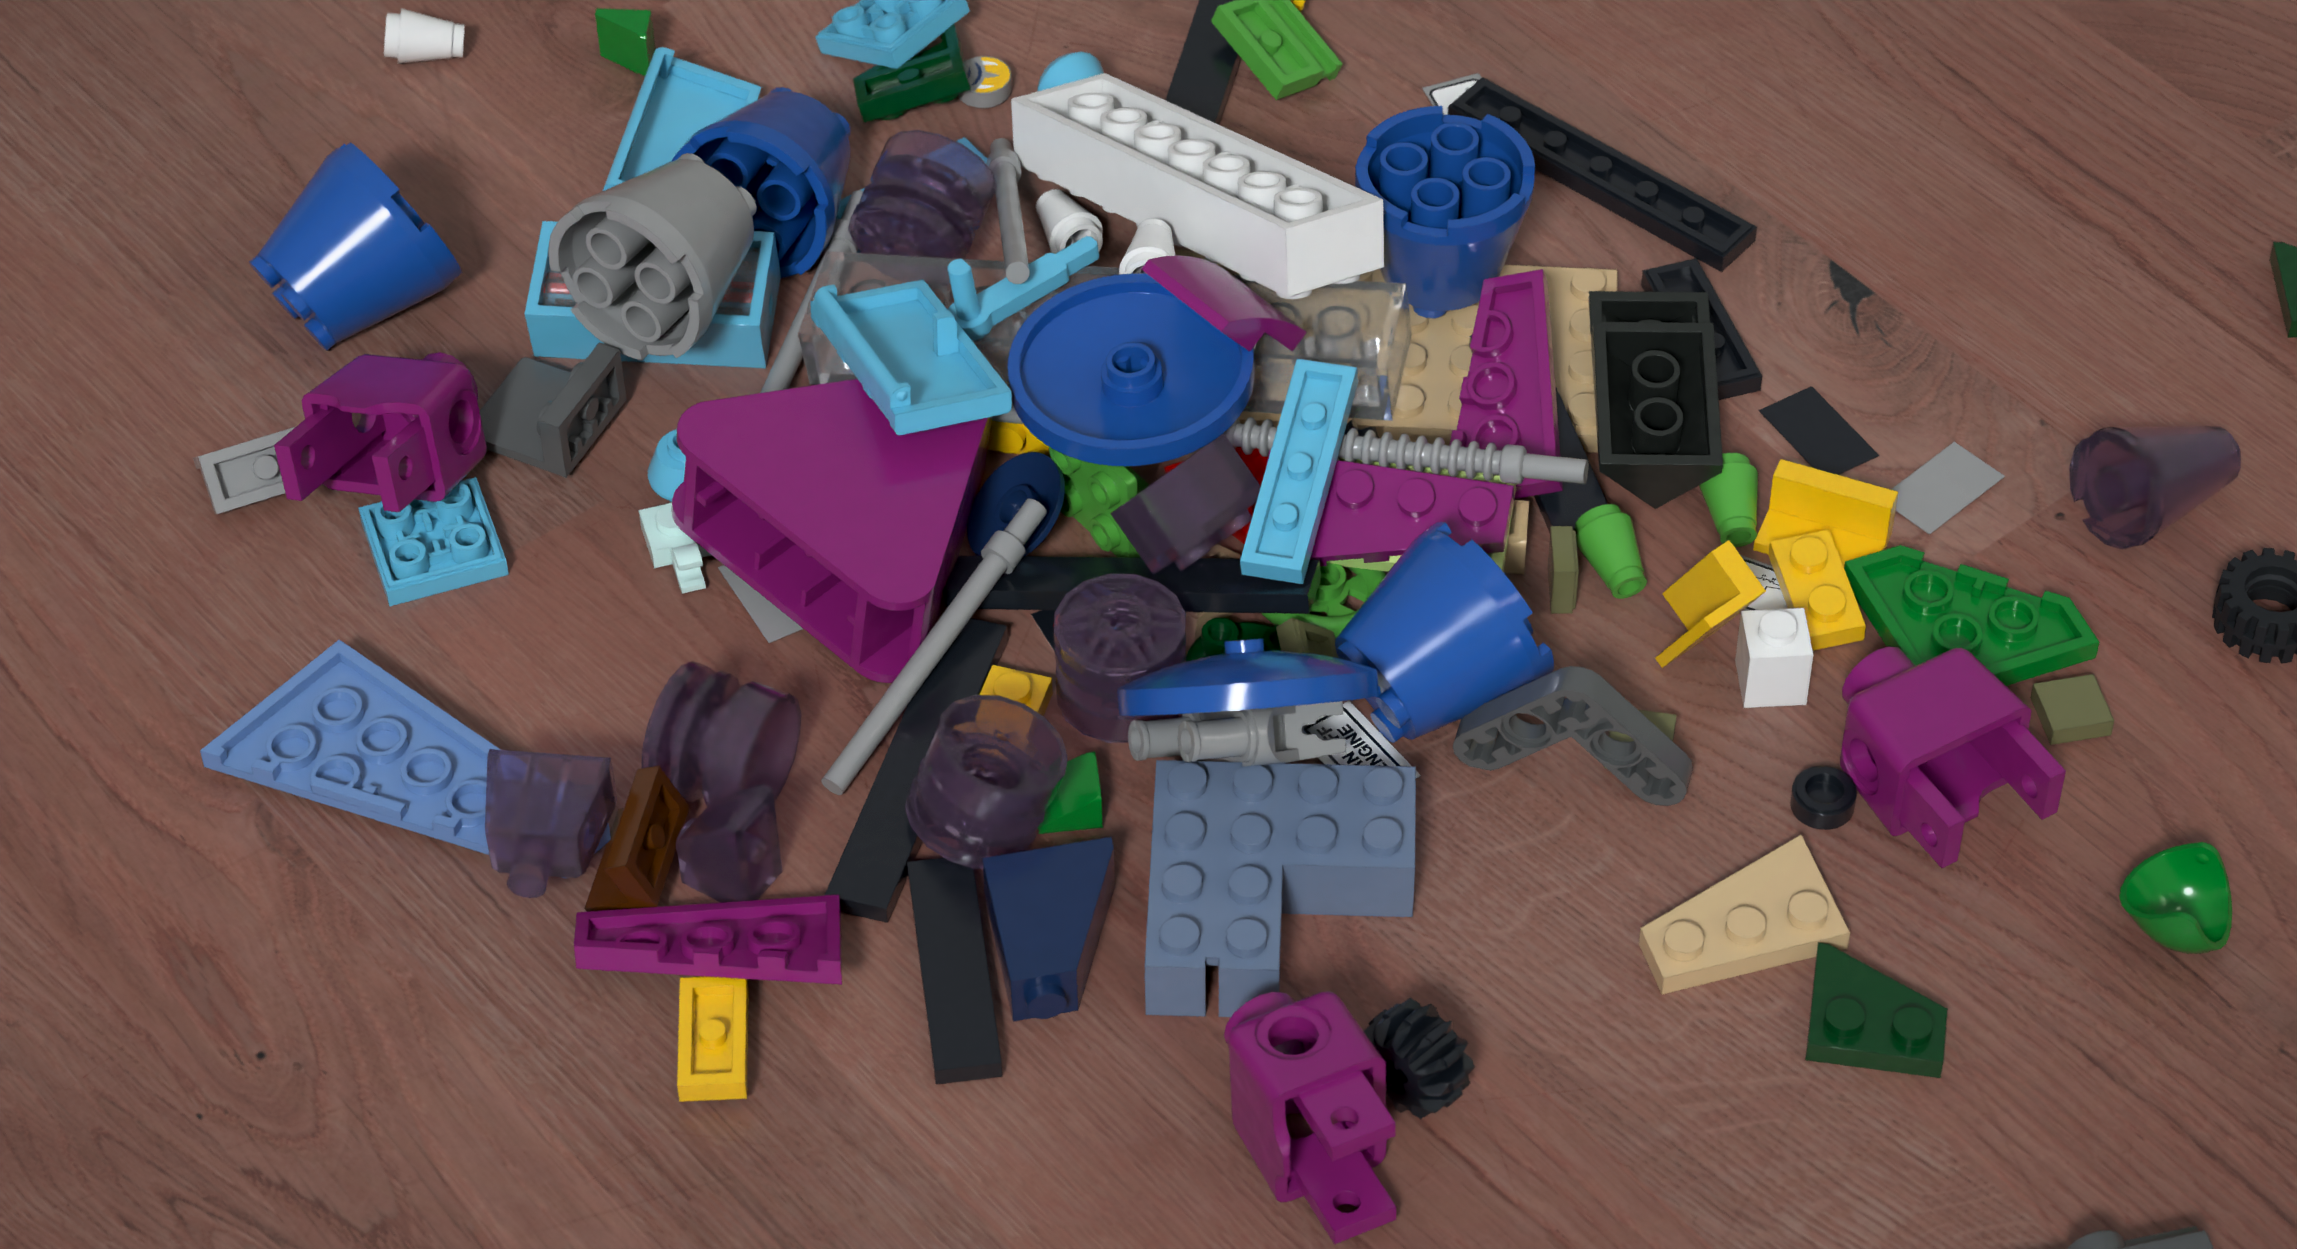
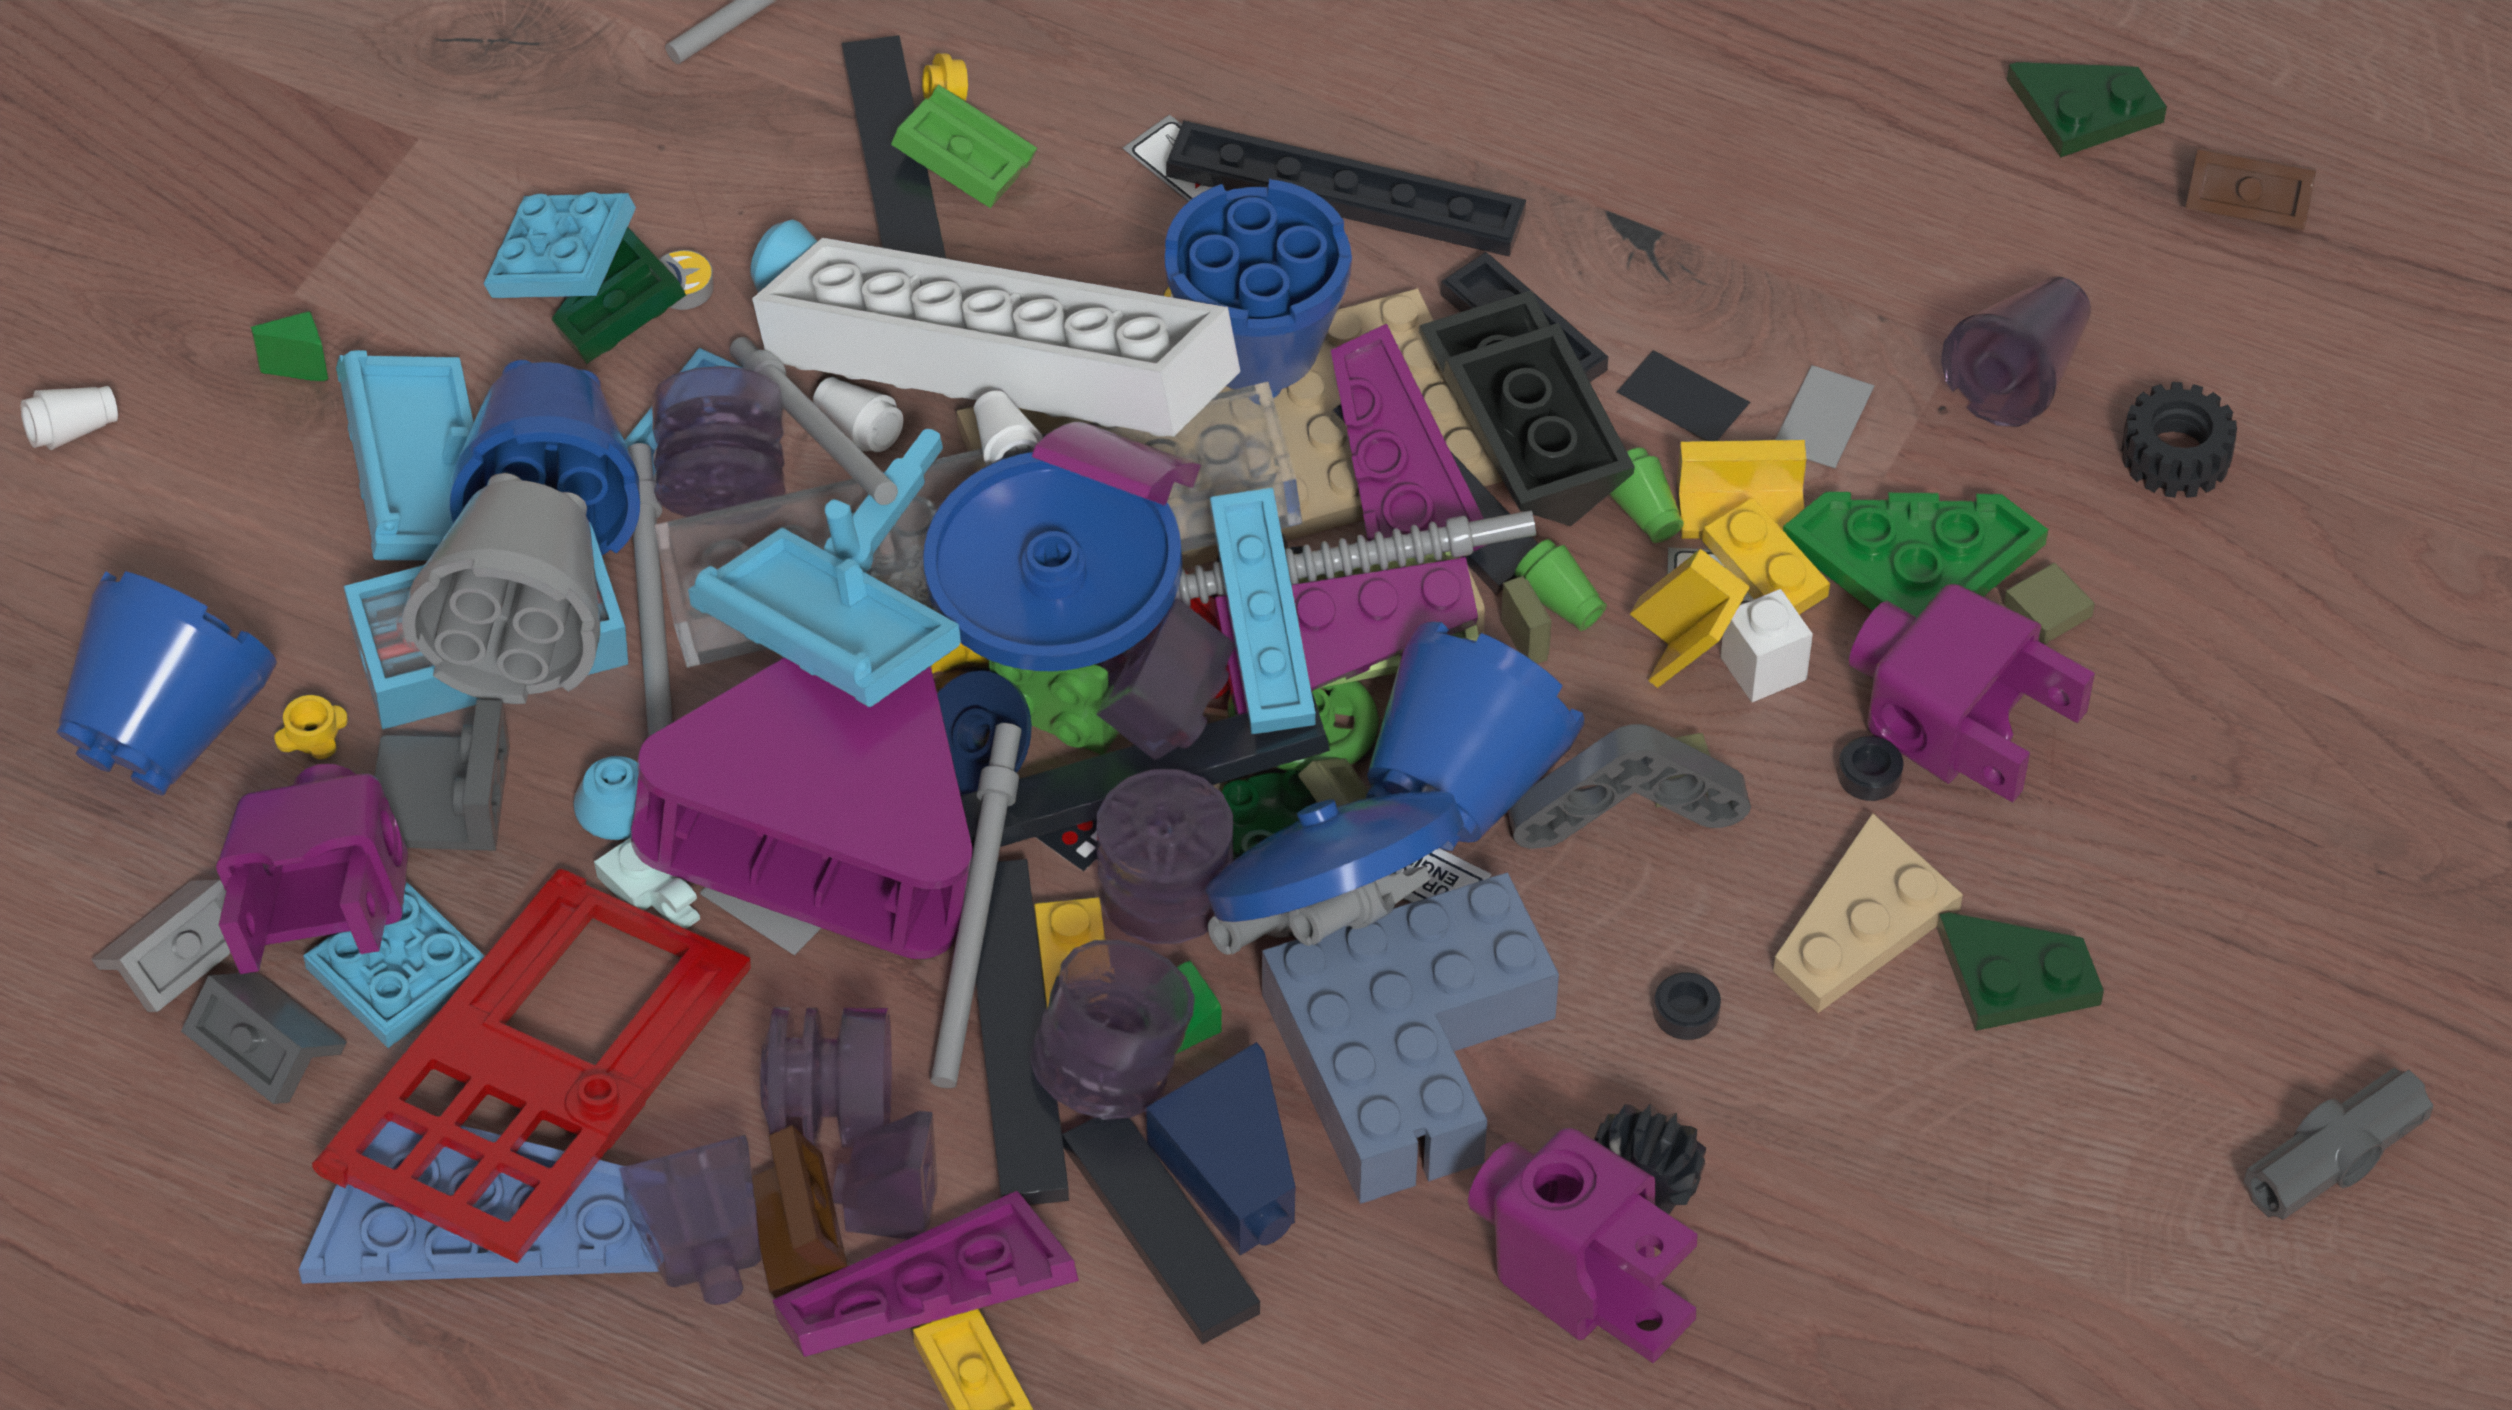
camera: 25 degrees left, 5 degrees up
green helmet [2119,842,2232,954] -> none
none -> dark grey panel [181,972,347,1104]
none -> yellow plate [274,695,348,759]
none -> red door [312,869,751,1264]
none -> black tile [1654,972,1721,1040]

